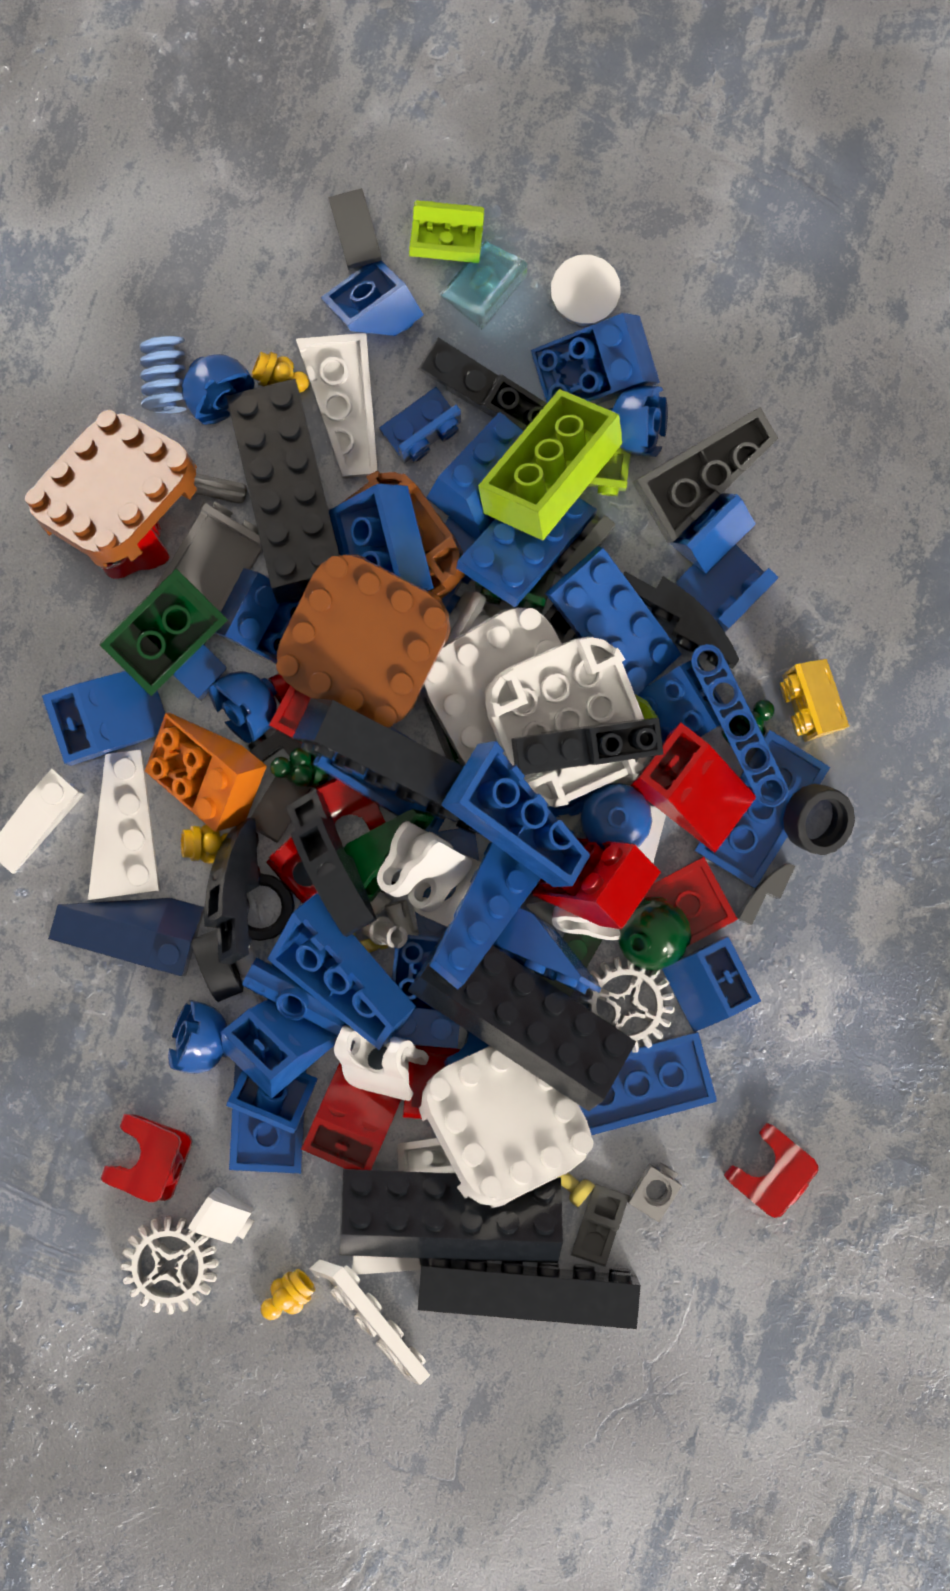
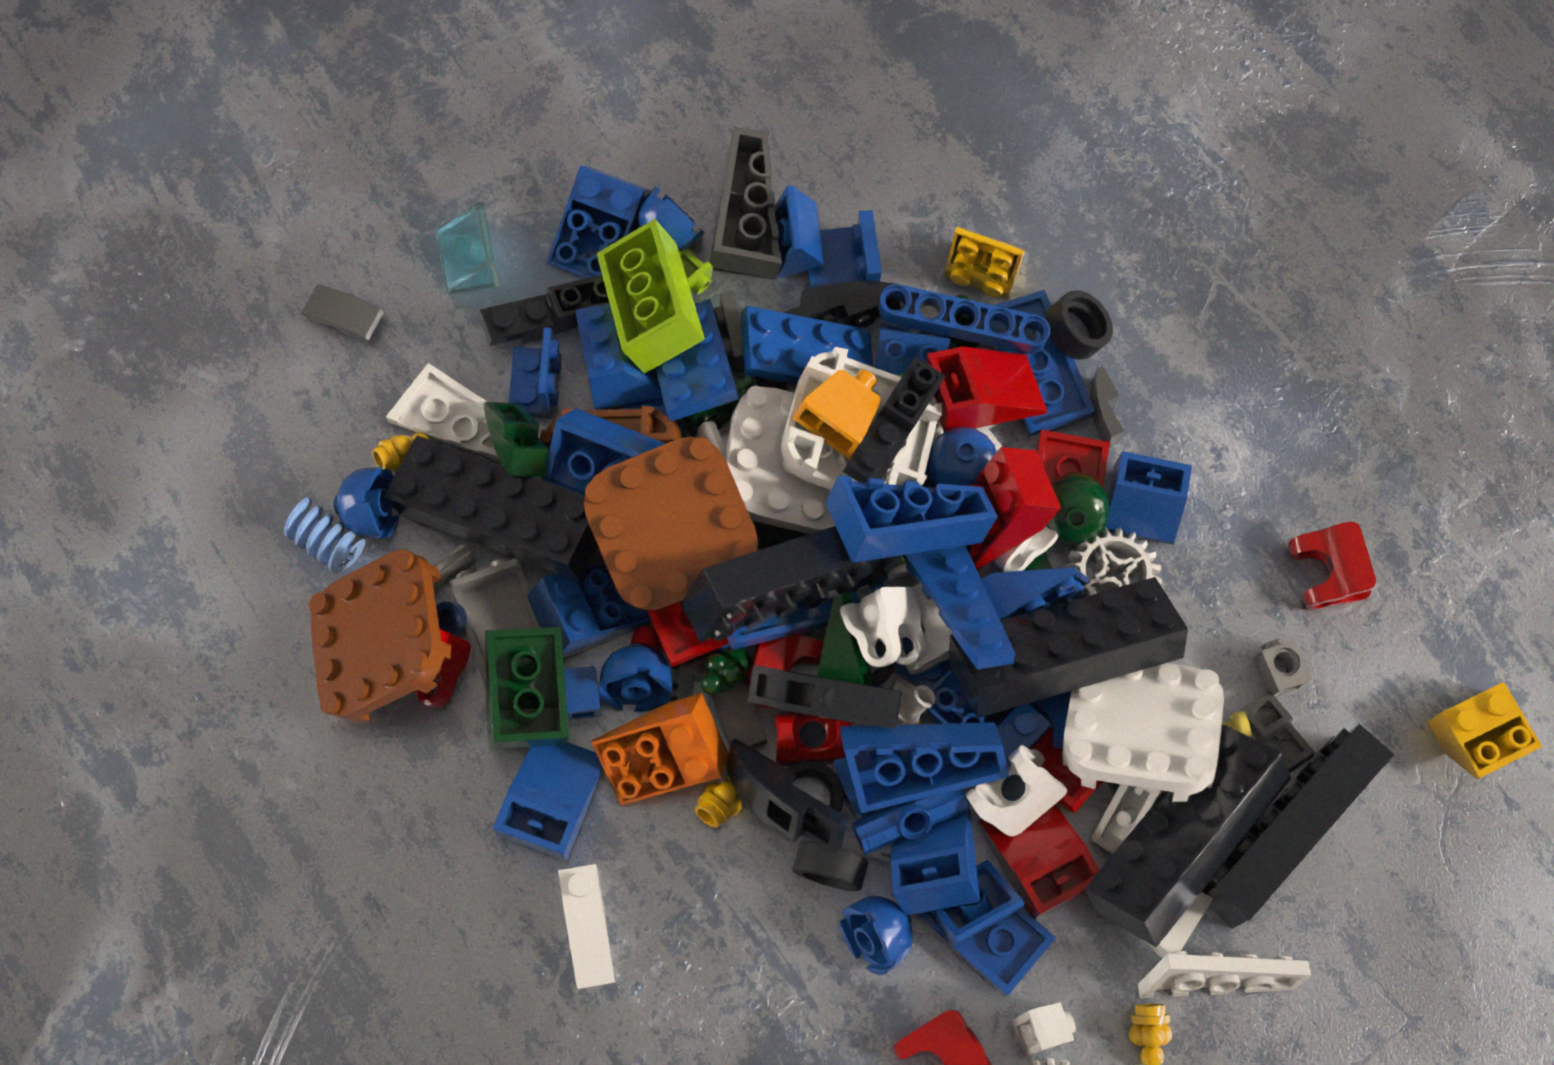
camera: 55 degrees left, 15 degrees down
dark blue wedge [48,898,204,976] -> none
white wing [88,749,160,900] -> none
blue slope [321,261,424,336] -> none
lime bracket [409,200,485,263] -> none
white tile [551,255,621,326] -> none
blue plate [579,1032,717,1136] -> none
none -> dark blue tile [436,601,467,637]
none -> dark green slope [484,402,549,477]
none -> light orange torso [793,369,881,460]
none -> yellow slope [1427,682,1543,780]

